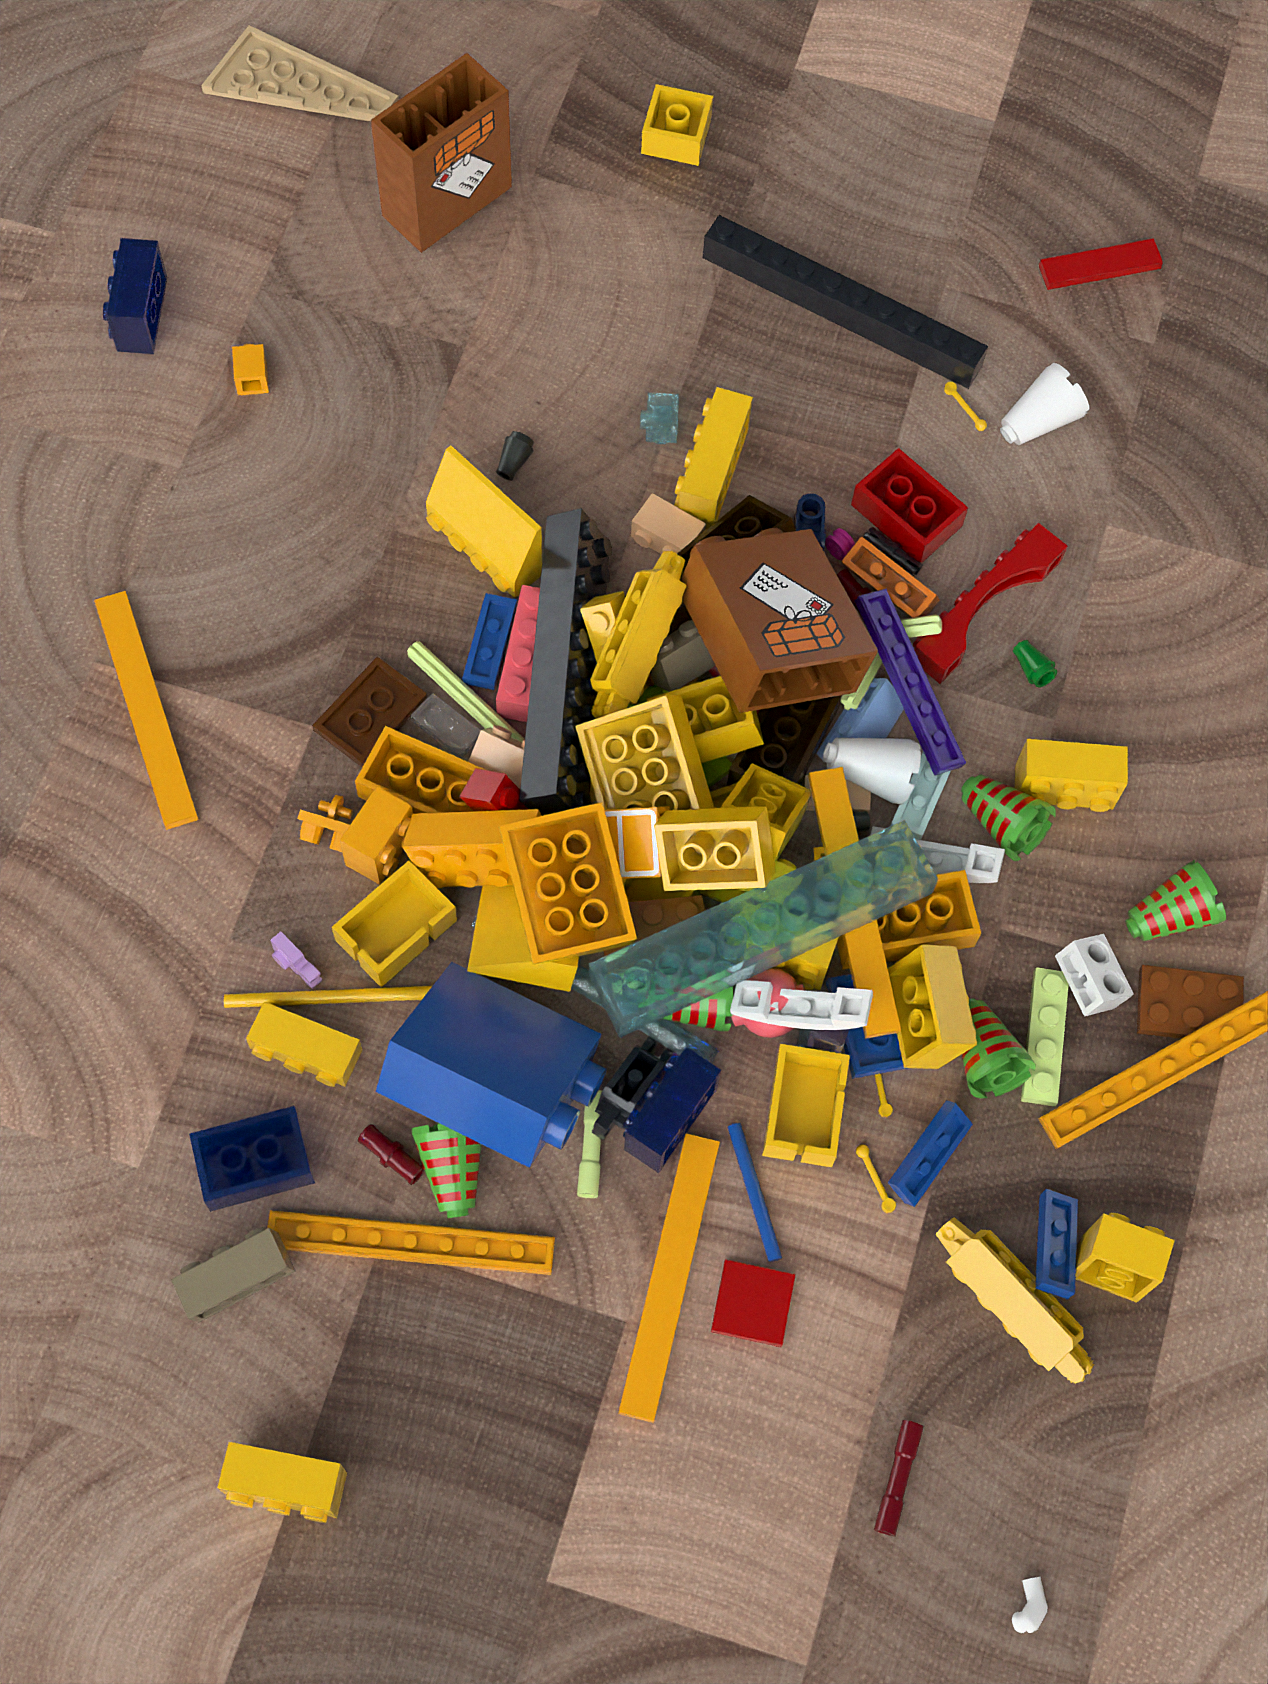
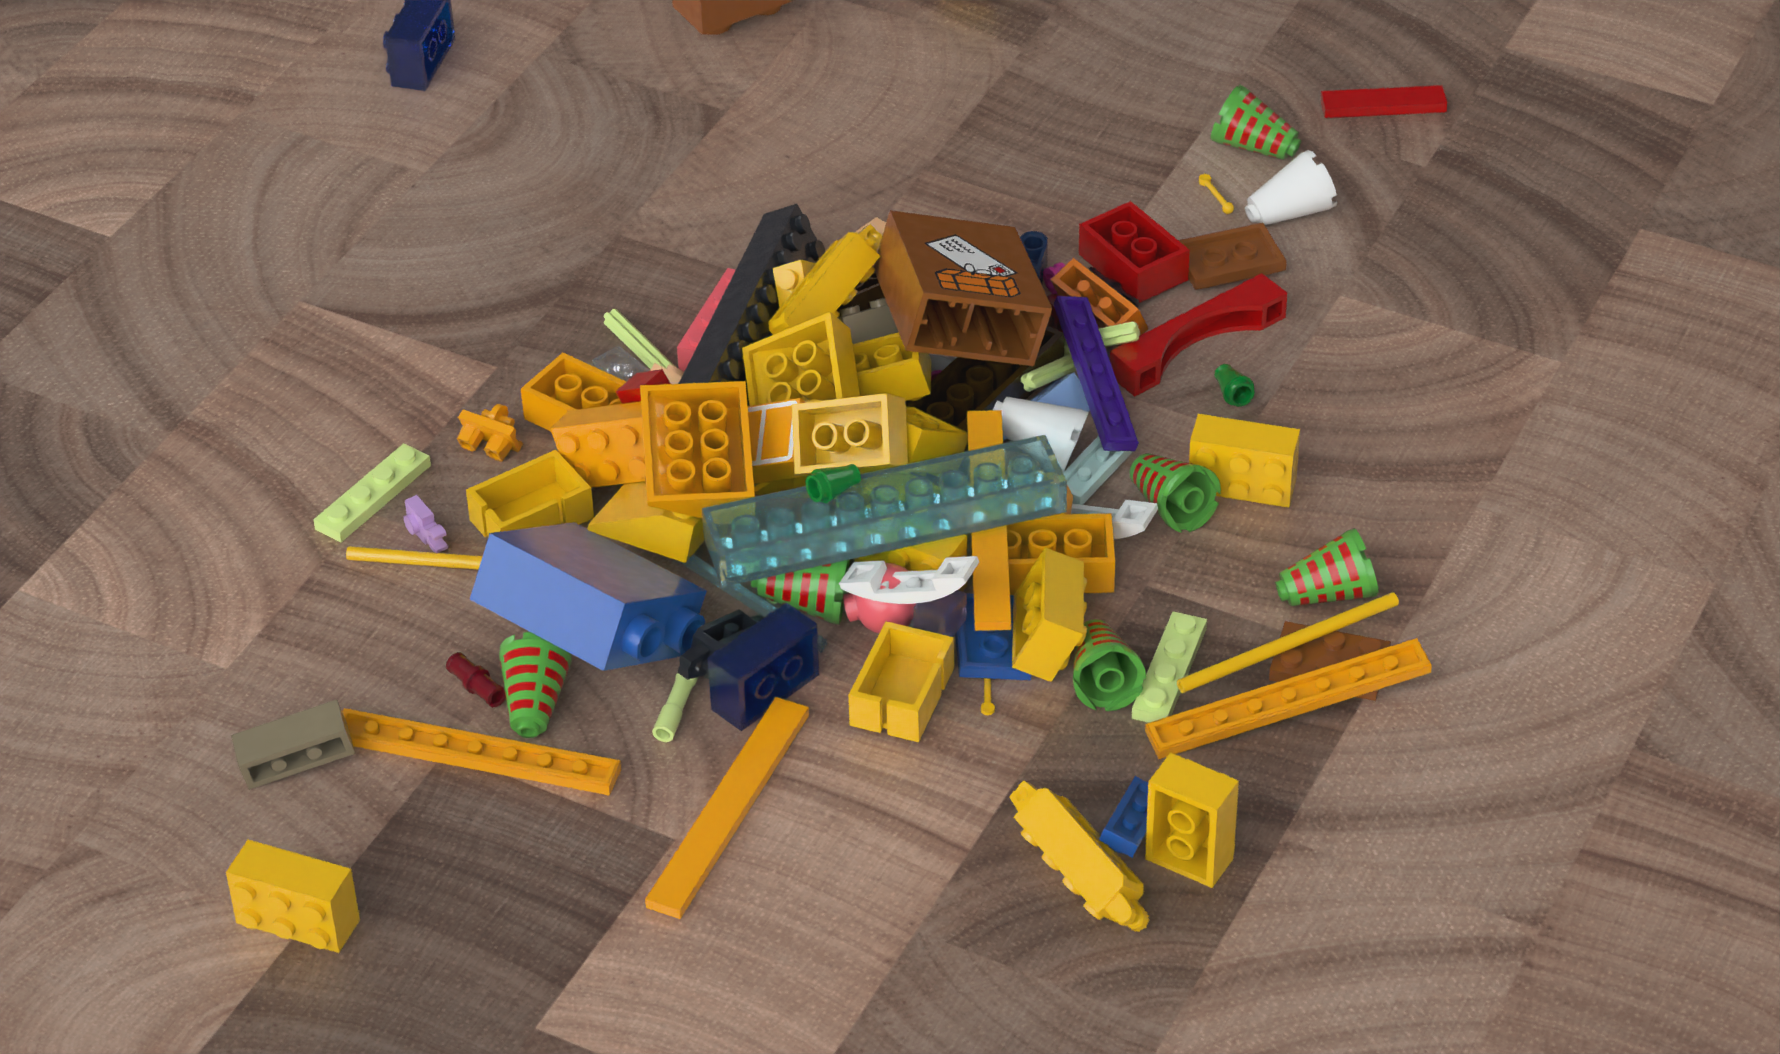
camera: 15 degrees right, 25 degrees down
light orange tile [94,591,199,830] -> none
clear blue brick [189,1105,315,1212] -> none
light orange brick [232,344,269,396] -> none
yellow brick [246,1002,363,1087] -> none
reddish brown plate [312,657,428,767] -> none
light orange brick [339,786,413,885] -> none
yellow slope [426,445,542,598] -> none
blue plate [462,593,517,690] -> none
pearl dark grey cone [496,431,534,481] -> none
clear light blue brick [640,393,679,444] -> none
yellow brick [674,387,753,530] -> none
black brick [702,215,988,389] -> none
red tile [711,1259,796,1347] -> none
blue bar [727,1123,782,1262] -> none
yellow hinge [856,1144,896,1213] -> none
dark red piece [874,1420,924,1537] -> none
blue plate [888,1100,973,1207] -> none
white brick [1055,934,1134,1017] -> none
none -> yellowish green plate [313,443,431,542]
none -> green cone [805,464,861,503]
none -> yellow piece [1177,592,1399,693]
none -> dark orange plate [1179,222,1287,290]
none -> bright green cone [1210,84,1301,160]

